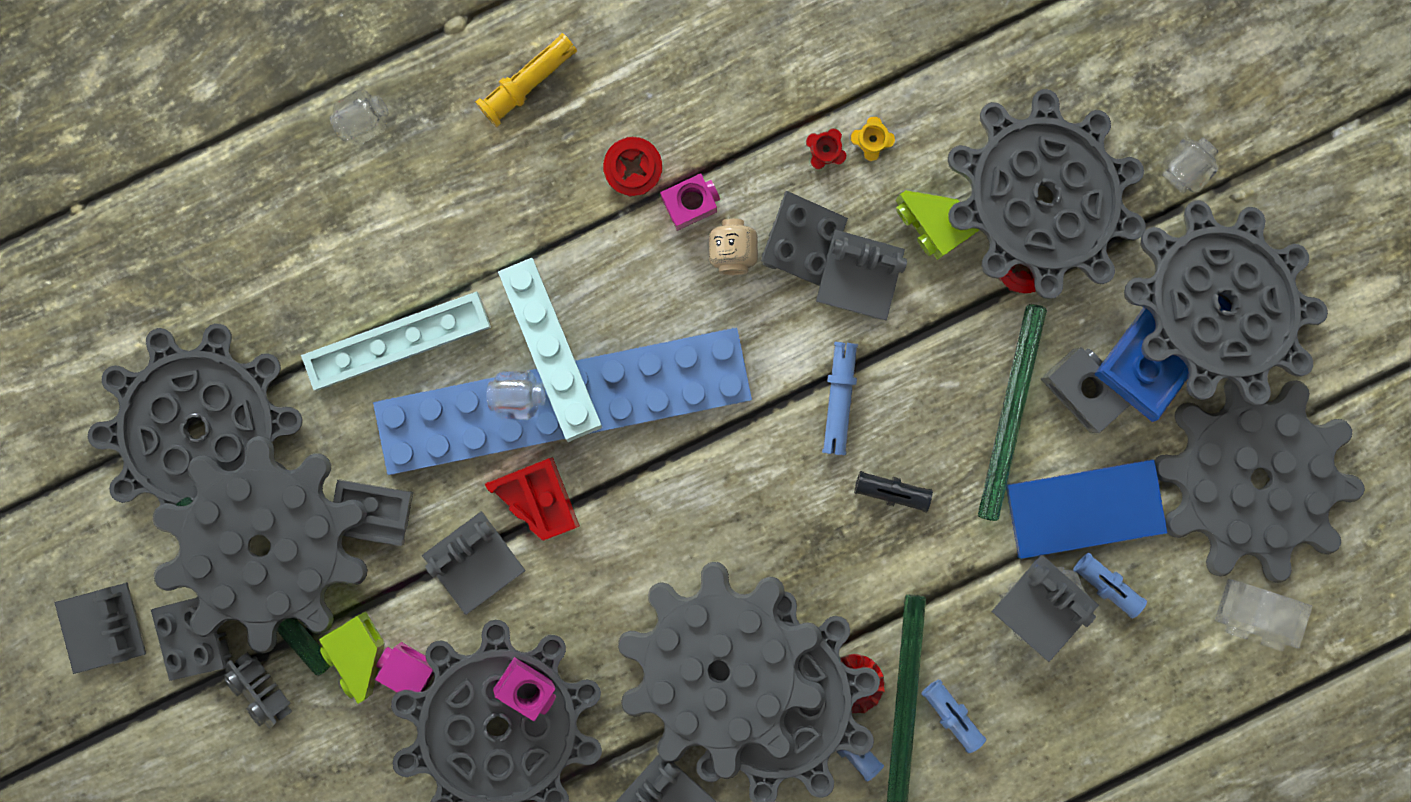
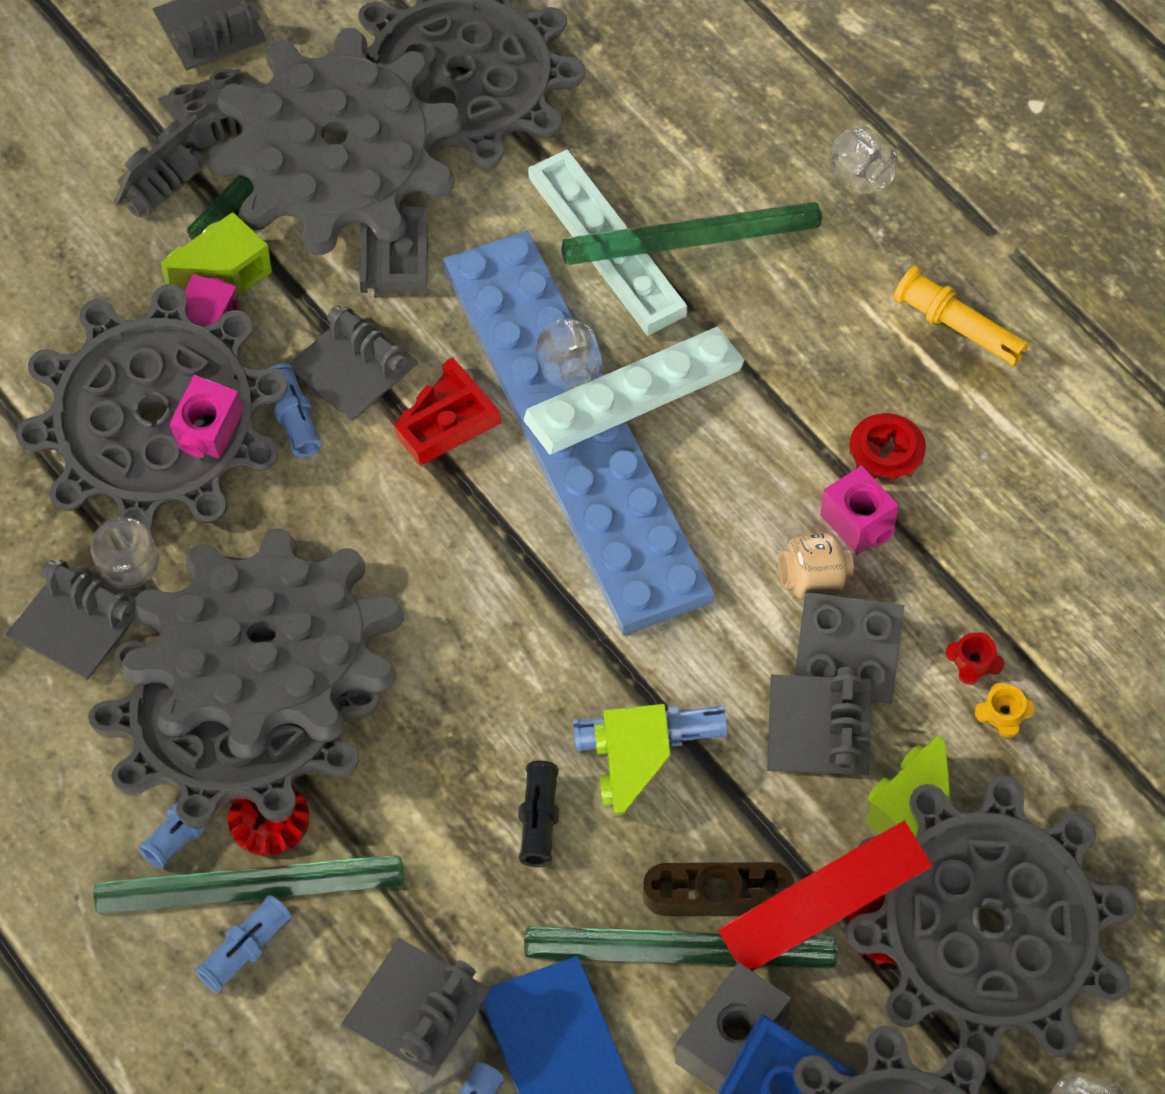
camera: 80 degrees right, 30 degrees down
none -> clear head [90,517,160,589]
none -> medium blue pin [271,363,323,458]
none -> clear green axle [561,201,823,265]
none -> lime slope [594,704,670,817]
none -> dark brown beam [643,862,794,916]
none -> red slope [718,820,932,971]

